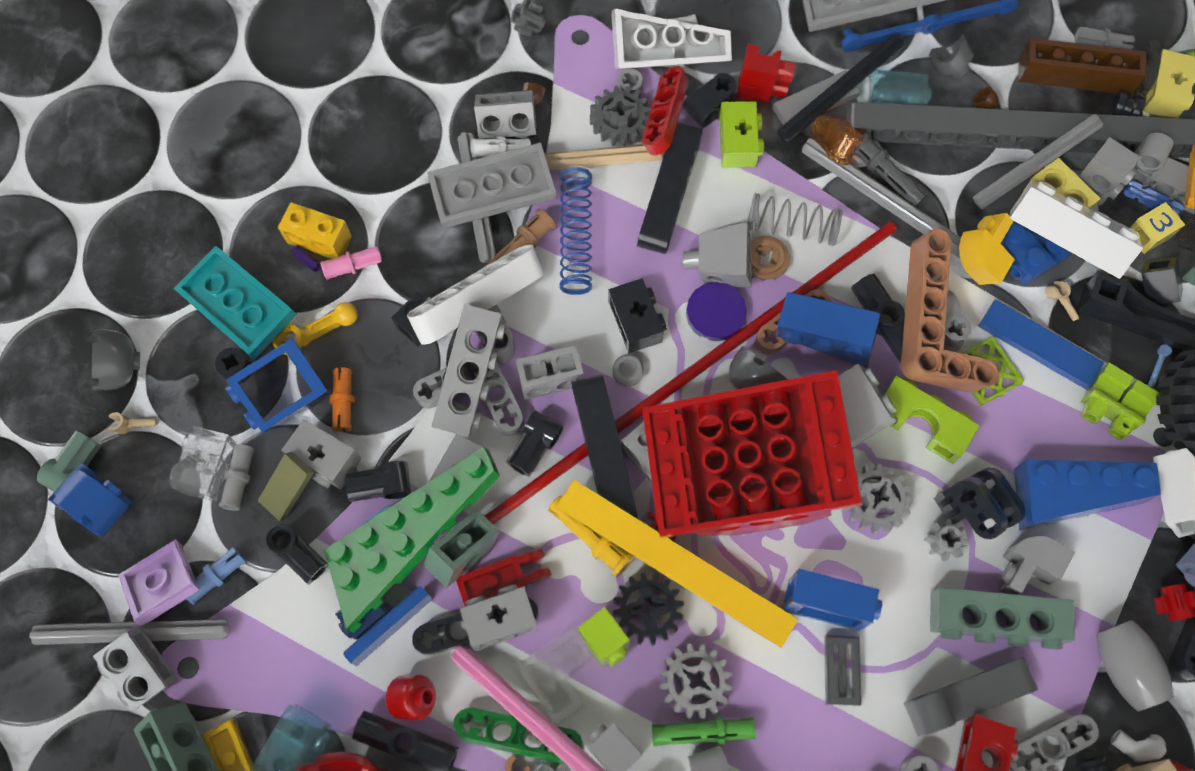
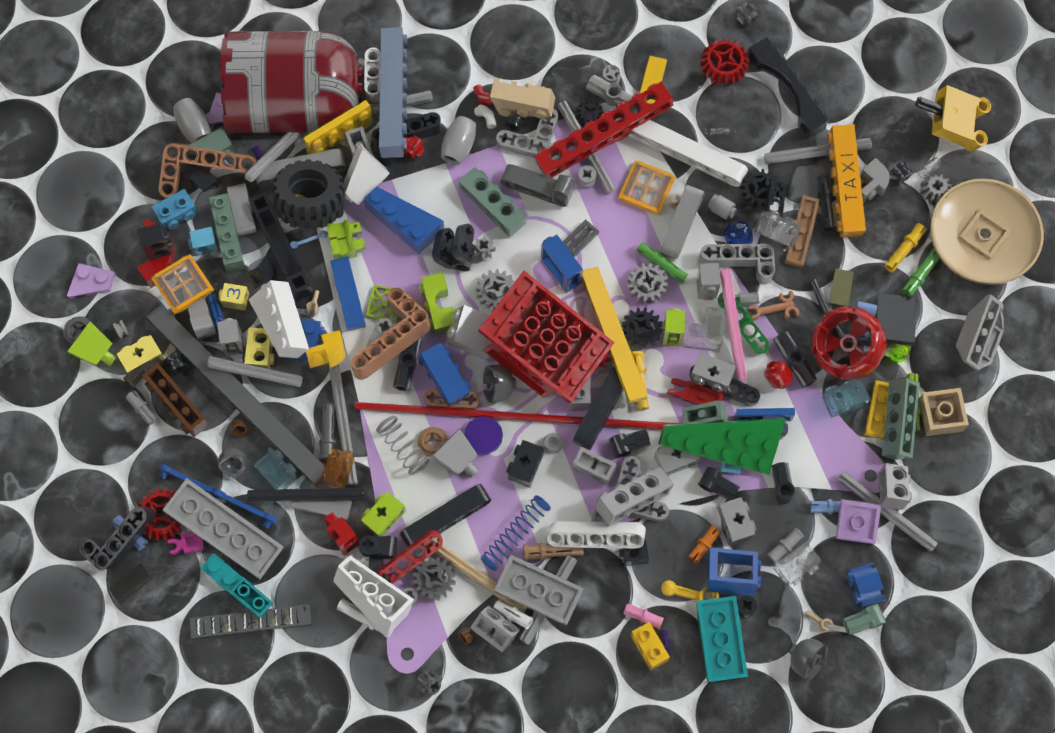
camera: 140 degrees left, 0 degrees up
olive tile [258,452,314,521] -> none
light grey brick [999,536,1075,595] -> none

